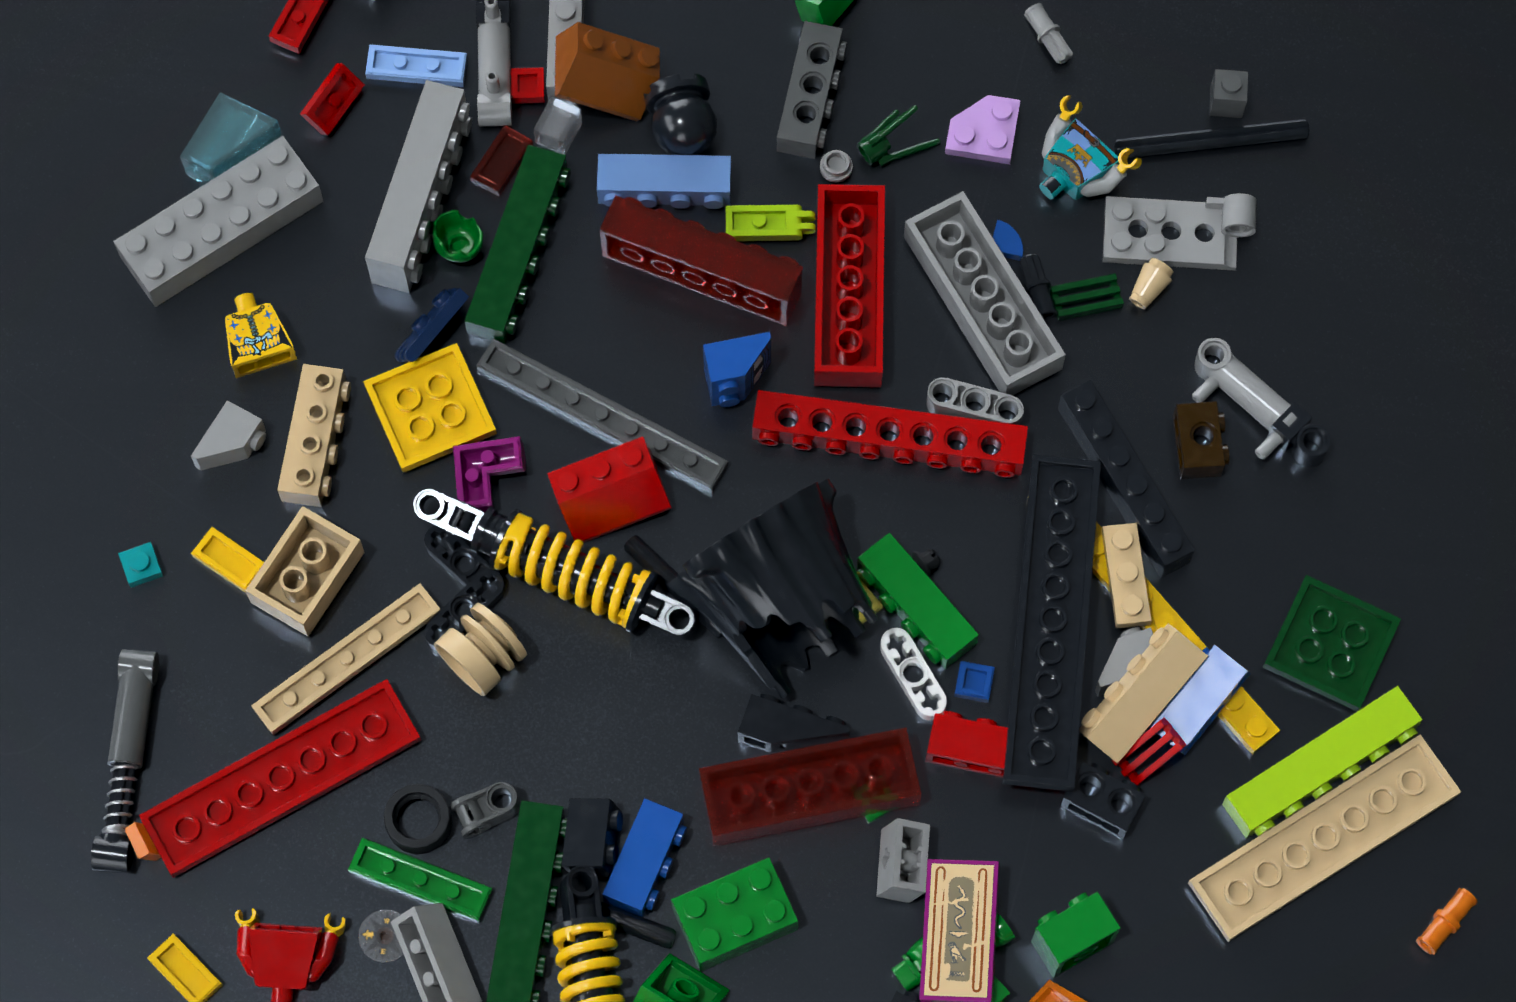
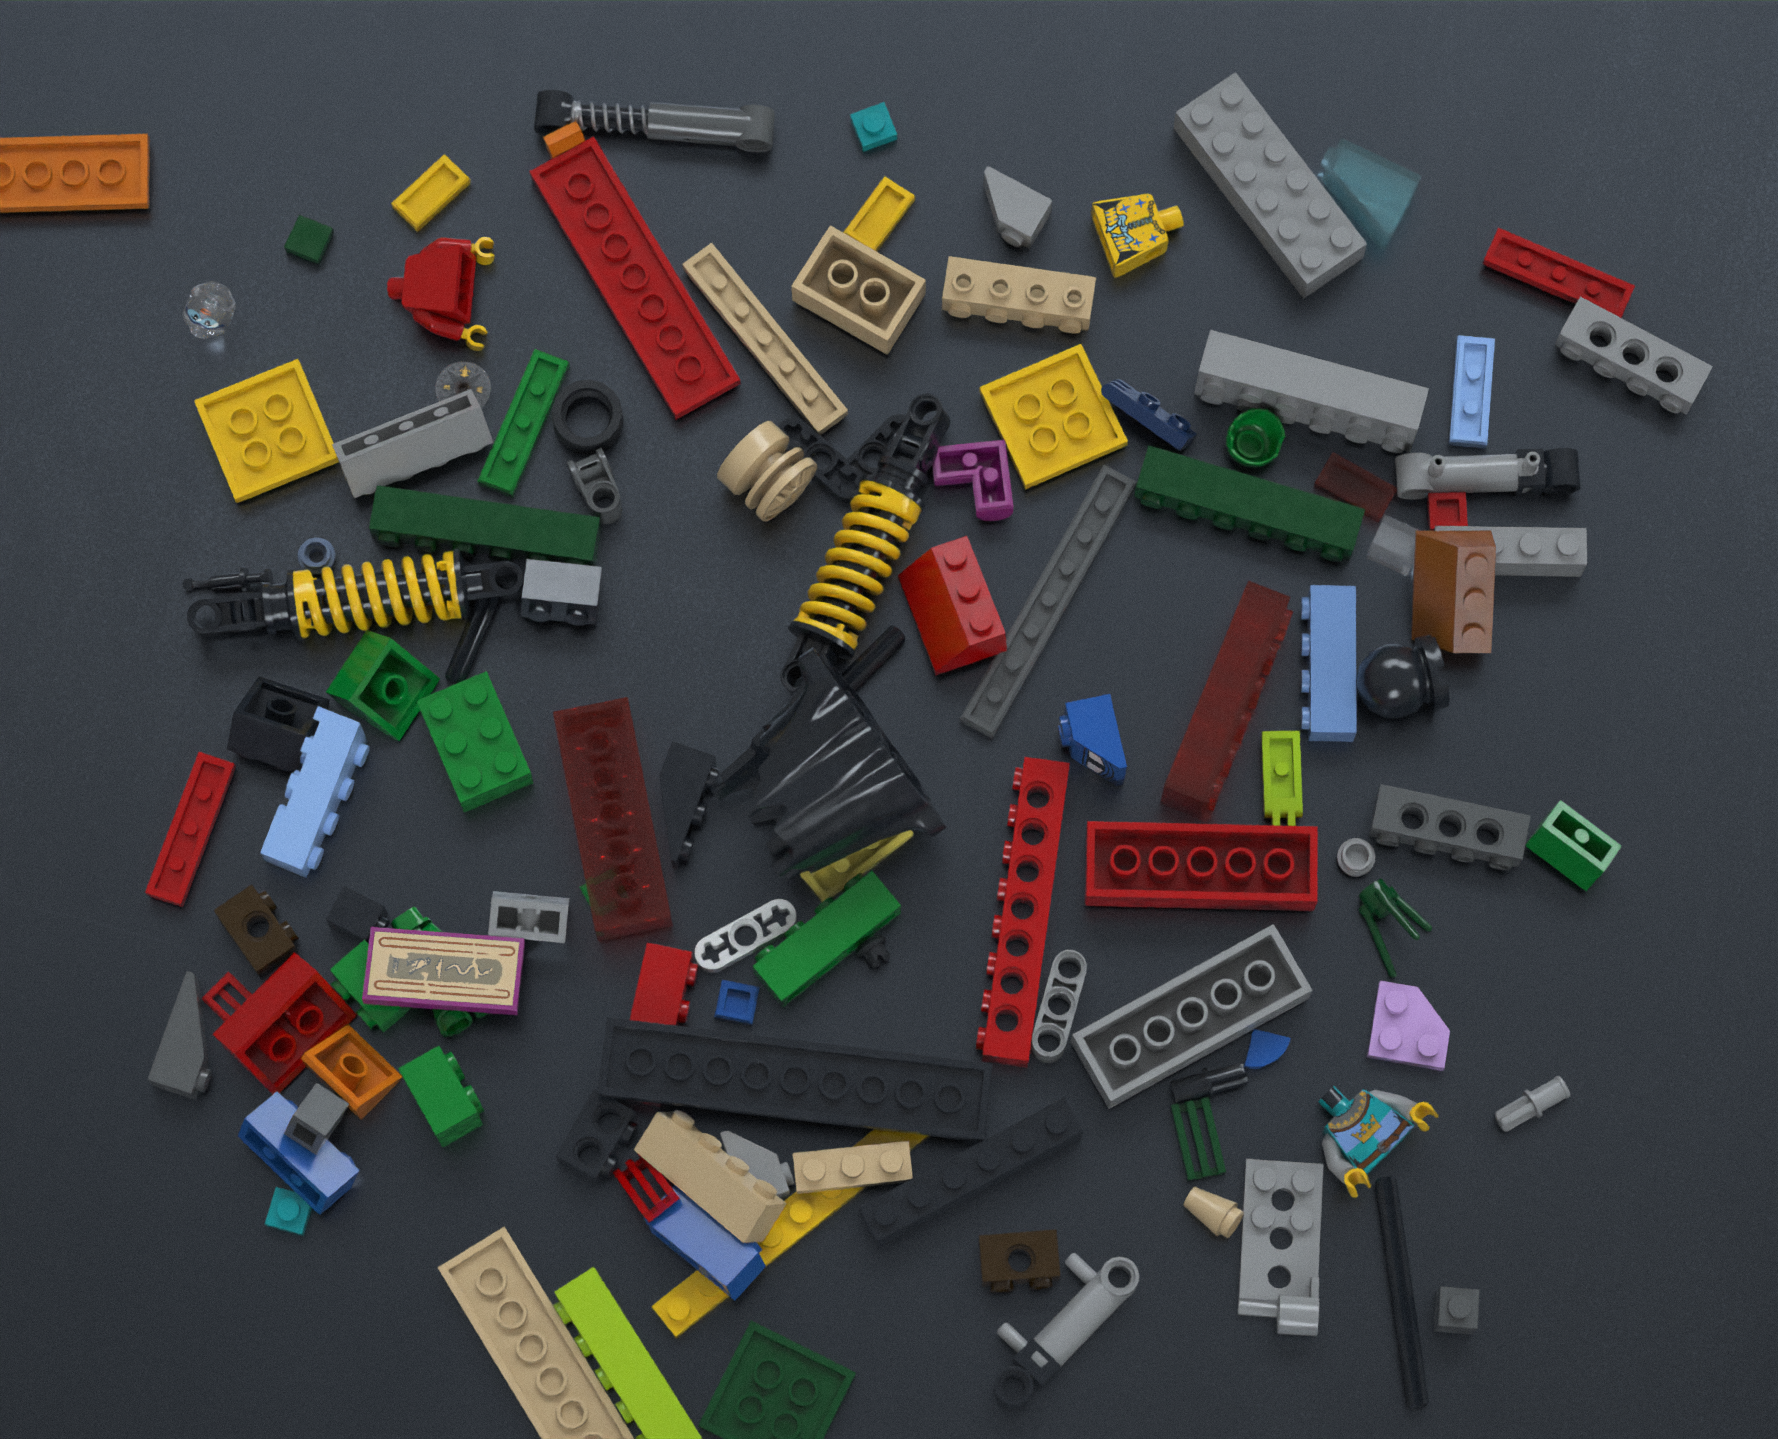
camera: 90 degrees right, 5 degrees up
red plate [300,63,365,135] -> none
blue brick [602,798,687,917] -> none

